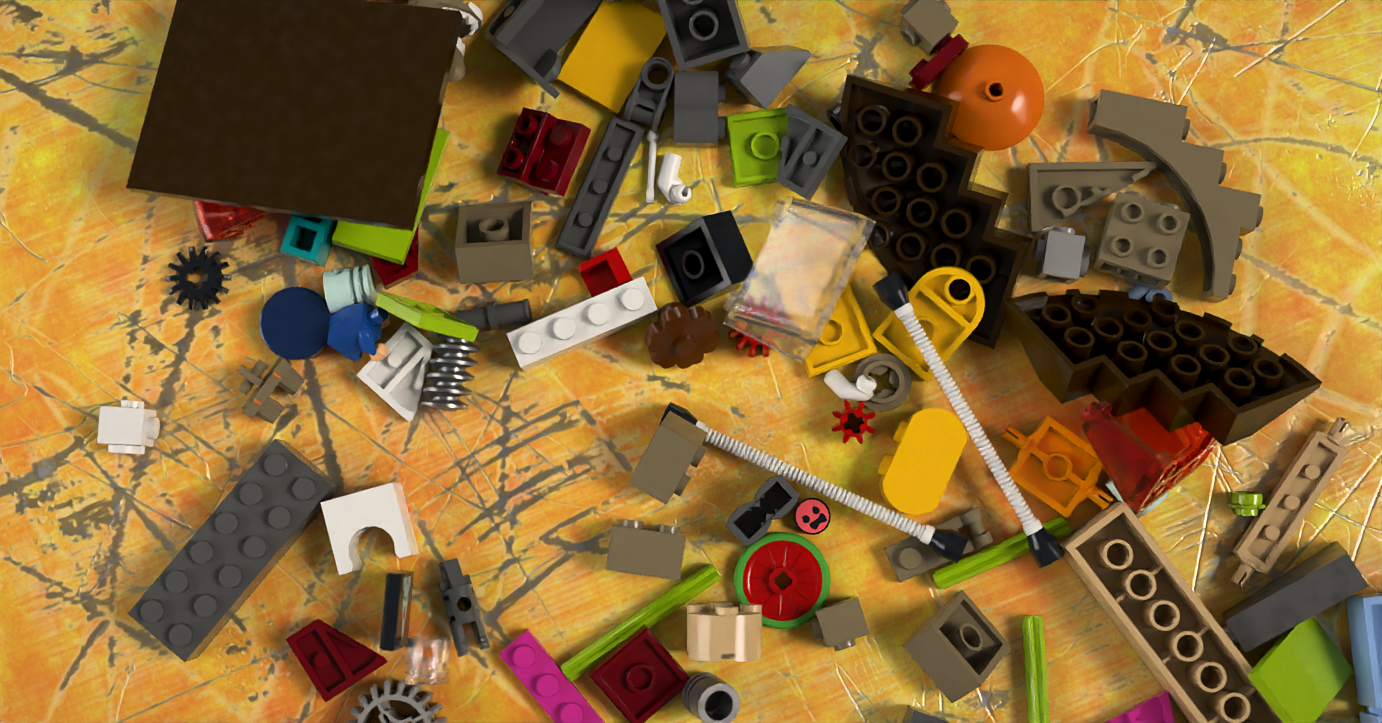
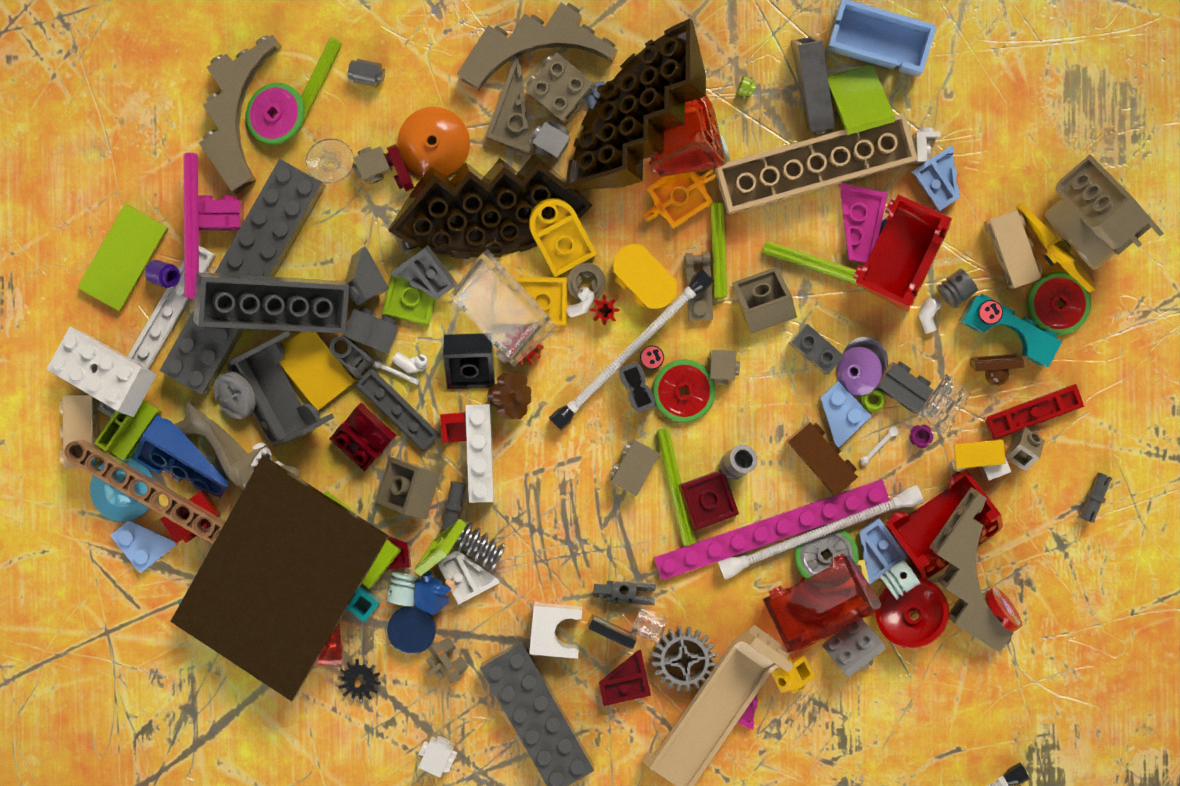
camera: 70 degrees left, 5 degrees up
dark tan brick [628,411,708,505] -> none
tan brick [687,601,762,662] -> none
white hose [872,271,1065,568] -> none
tan plate [1229,416,1352,589] -> none

